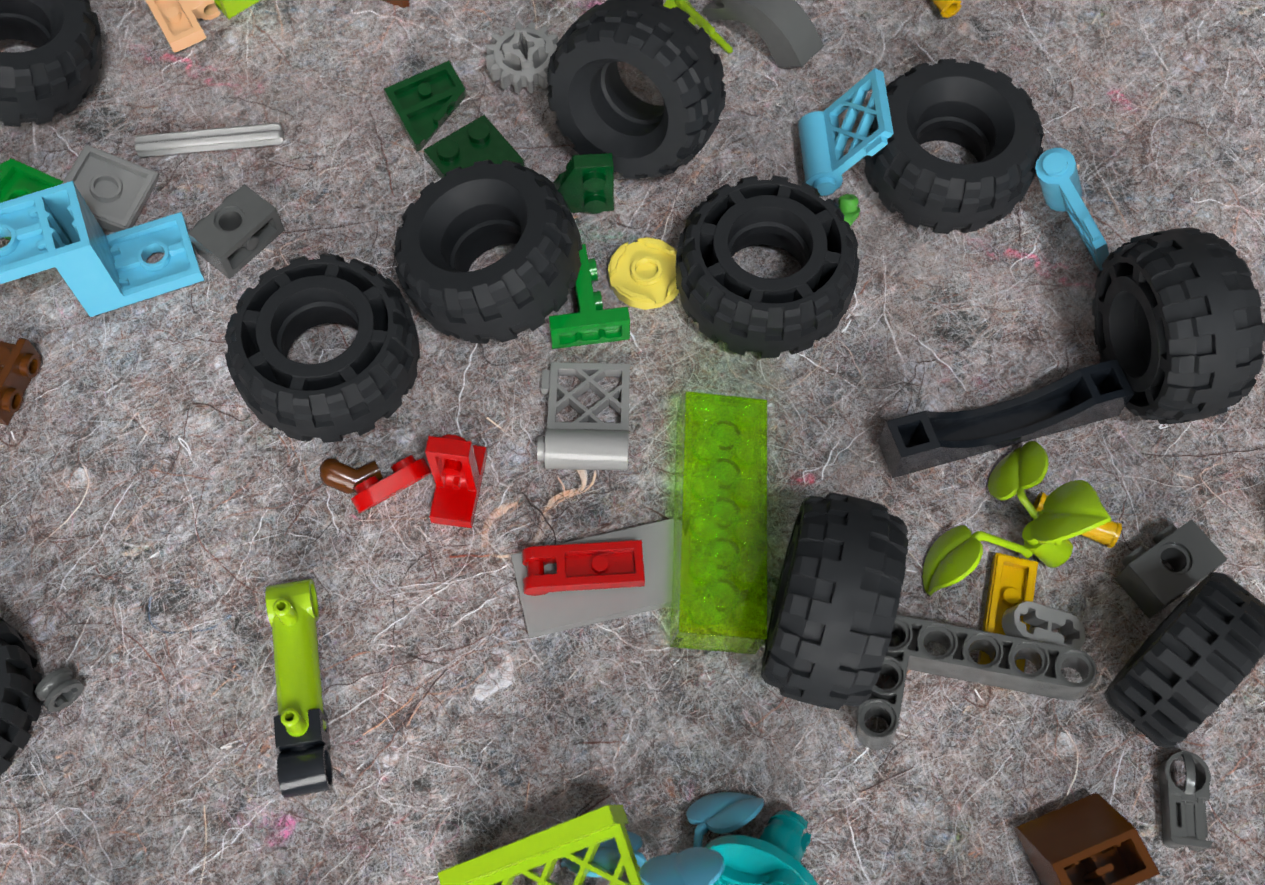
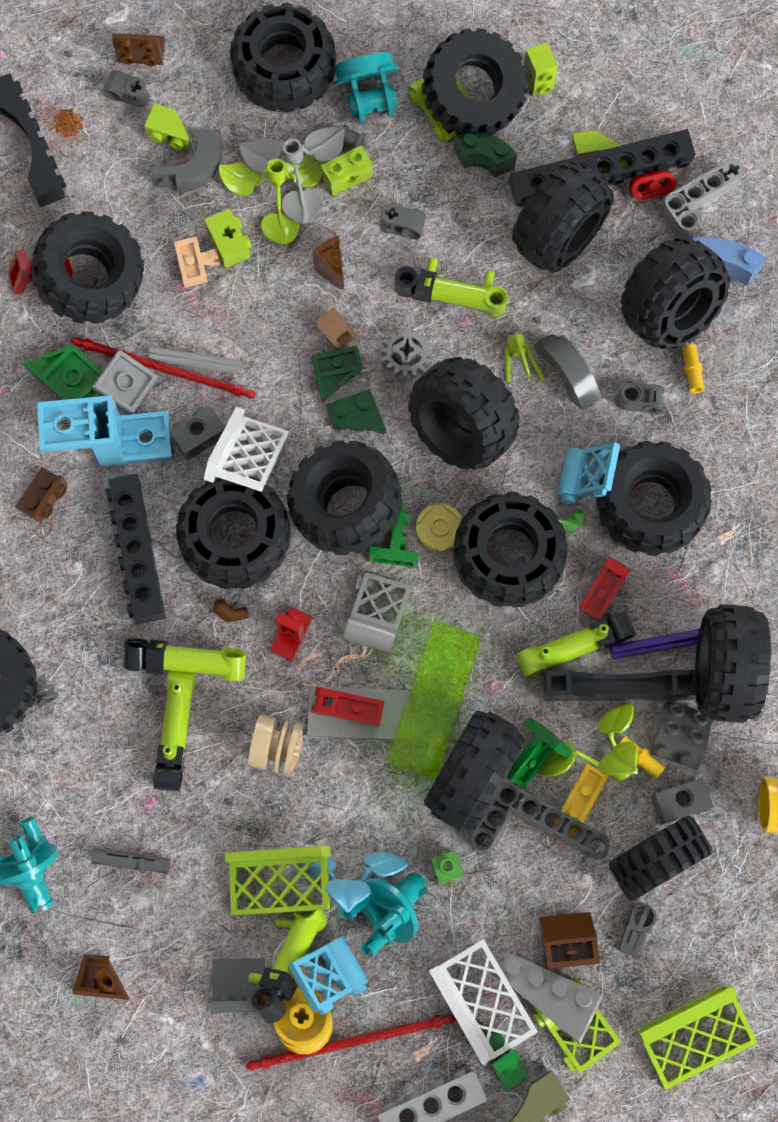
camera: 15 degrees right, 10 degrees up
plate [351,455,432,514] -> none
dark green wing [553,153,614,214] -> none
light grey beam [1002,601,1086,649] -> none
medium azure piece [1035,148,1109,271] -> none
none -> red hose [71,337,256,399]
none -> black brick [106,474,166,625]
none -> lime piece [123,638,246,681]
none -> white fence [204,407,289,492]
none -> tan wheel [248,714,303,776]
none -> medium nougat brick [316,307,357,350]
none -> bright green brick [430,850,464,886]
none -> green bracket [507,717,573,789]
none -> lime piece [515,611,637,679]
none -> red bracket [579,557,631,620]
none -> dark purple axle [610,629,699,659]
none -> dark grey piece [617,383,664,414]
none -> dark grey bracket [649,701,713,770]

